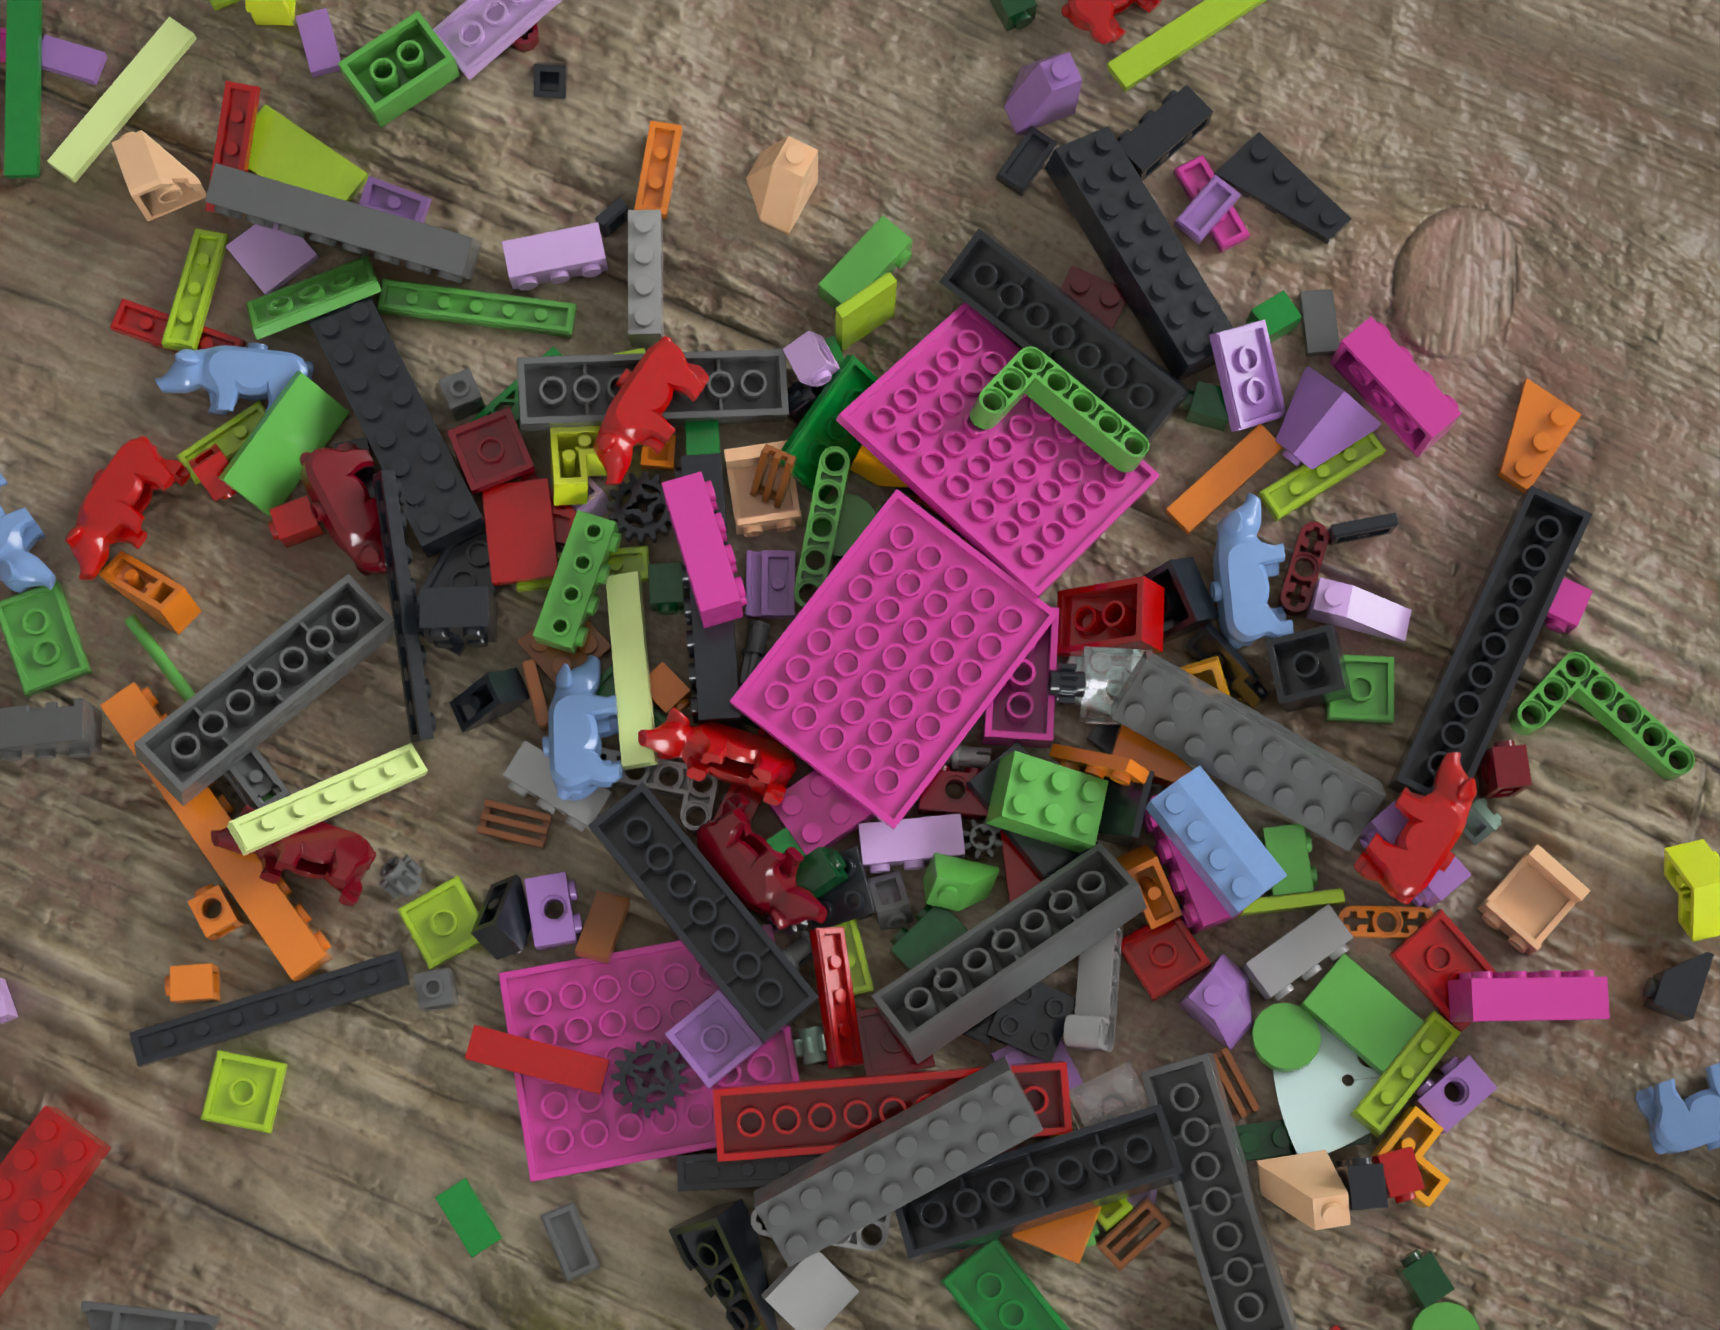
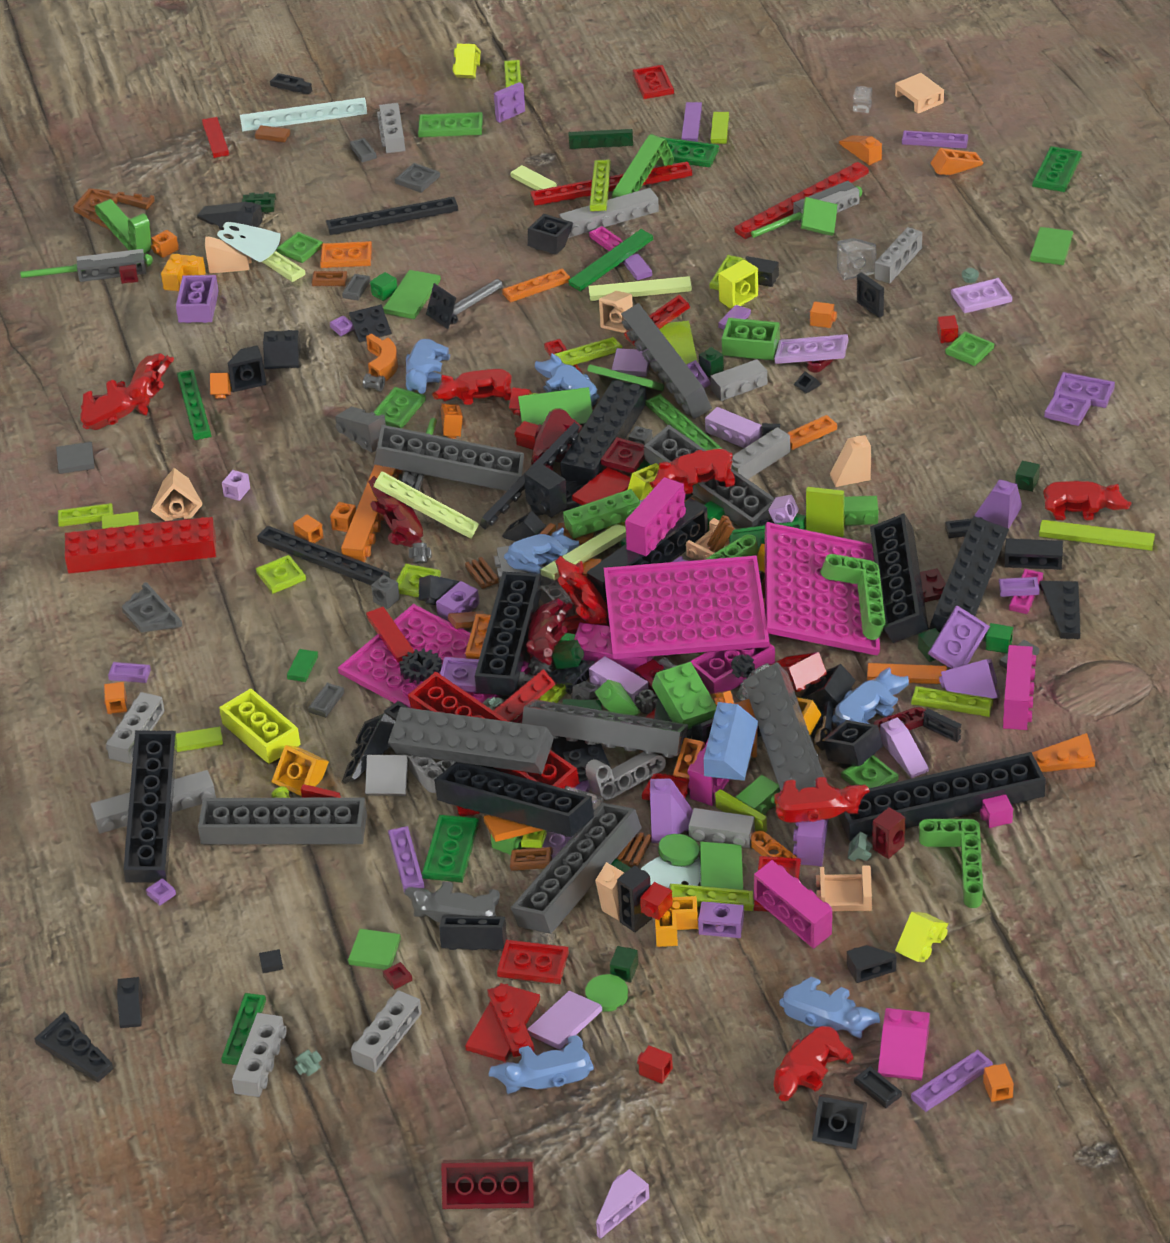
camera: 55 degrees right, 35 degrees down
none -> orange plate [465,614,491,659]
none -> dark green brick [699,347,724,378]
none -> light grey brick [711,359,768,401]

